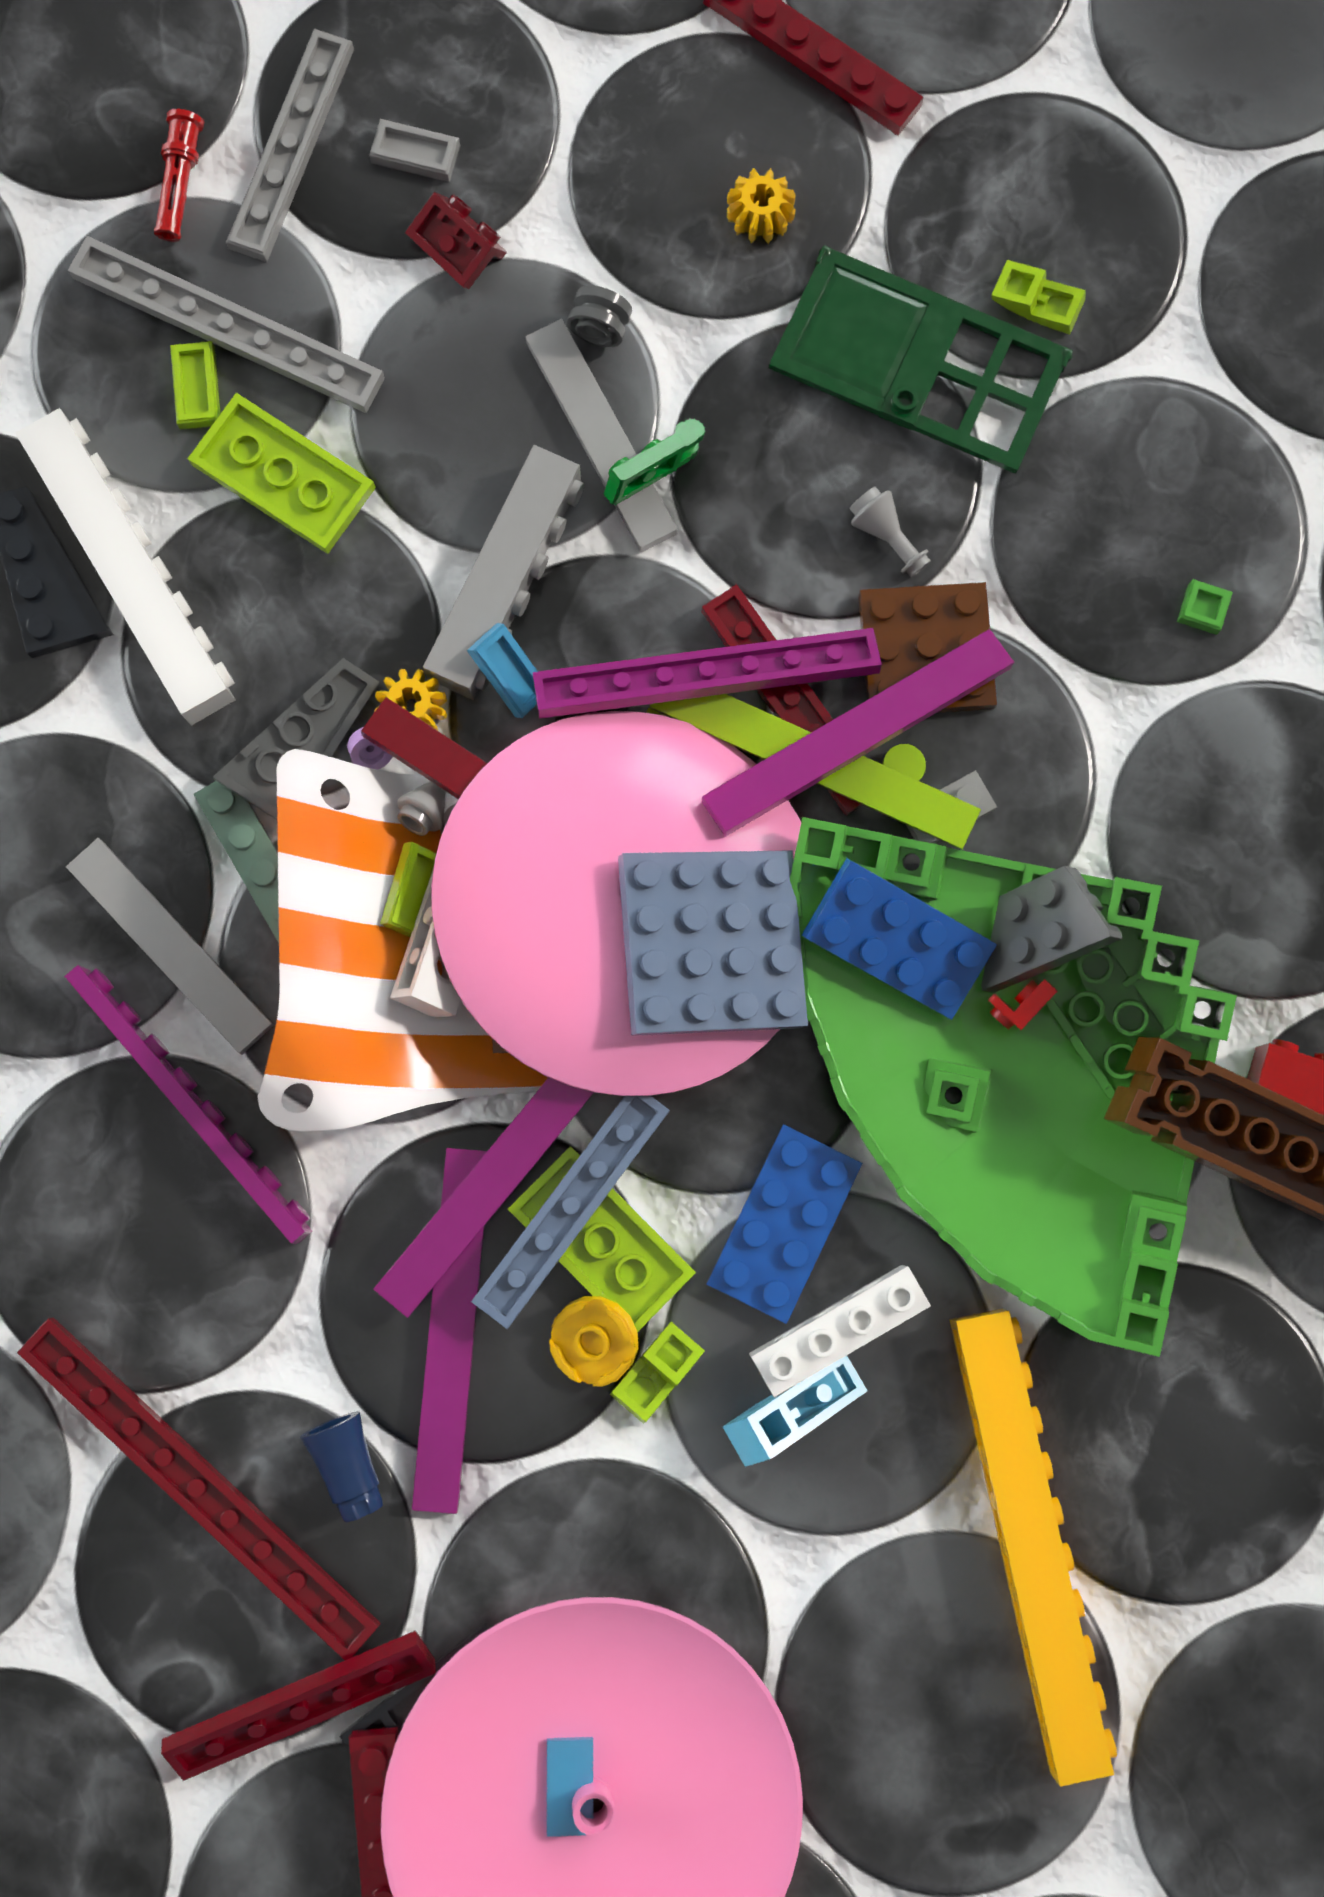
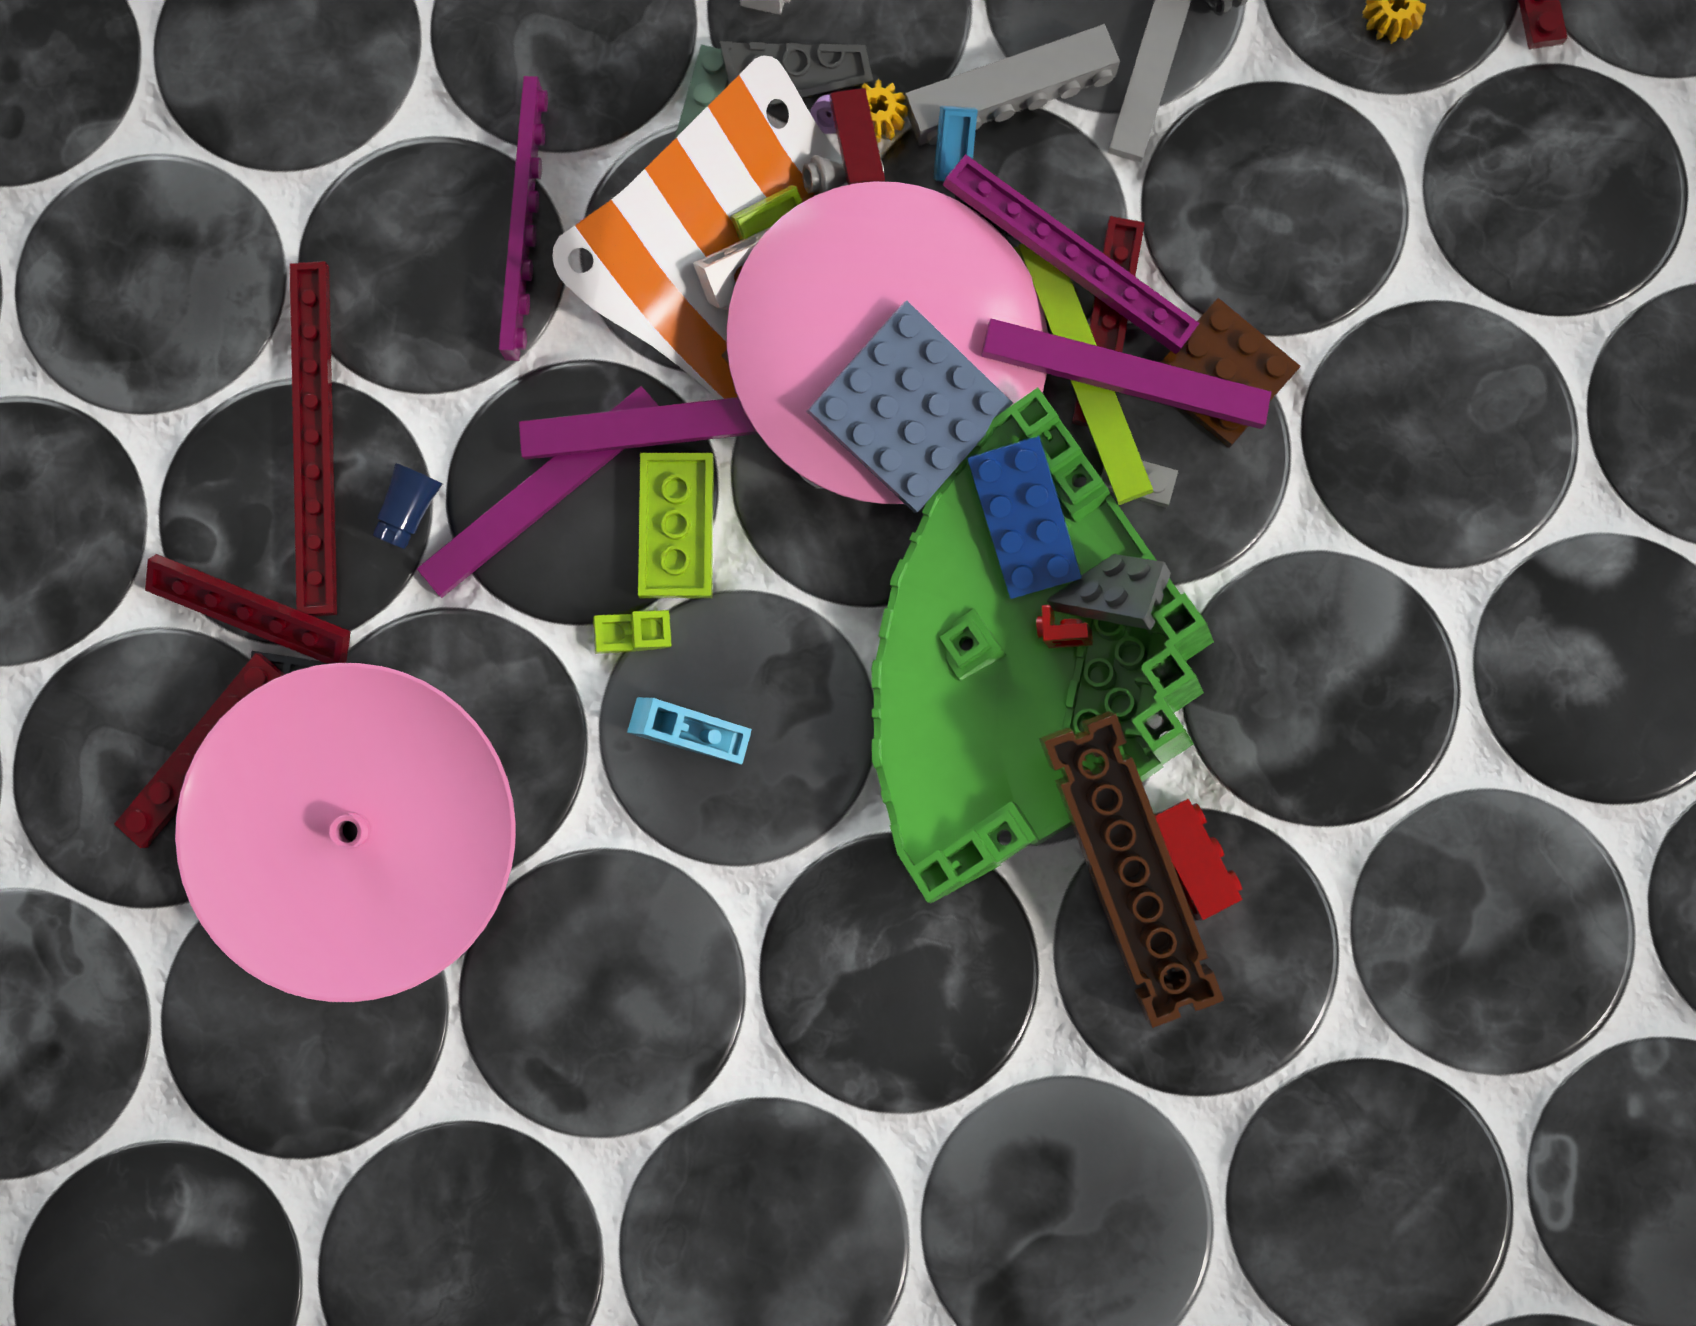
camera: 50 degrees right, 0 degrees up
light grey tile [66,838,274,1055] -> none
sand blue plate [471,1096,670,1329] -> none
dark azure tile [546,1737,593,1837] -> none
yellow tile [549,1296,638,1387] -> none
green hinge [603,418,706,505] -> none
blue plate [706,1124,863,1324] -> none
white brick [749,1265,931,1397] -> none
dark green door [768,245,1073,474] -> none
light grey piece [849,486,931,578] -> none
lime tile [882,744,926,781] -> none
yellow brick [949,1309,1117,1787] -> none
lime slope [991,260,1085,334] -> none
bright green tile [1177,579,1233,635] -> none

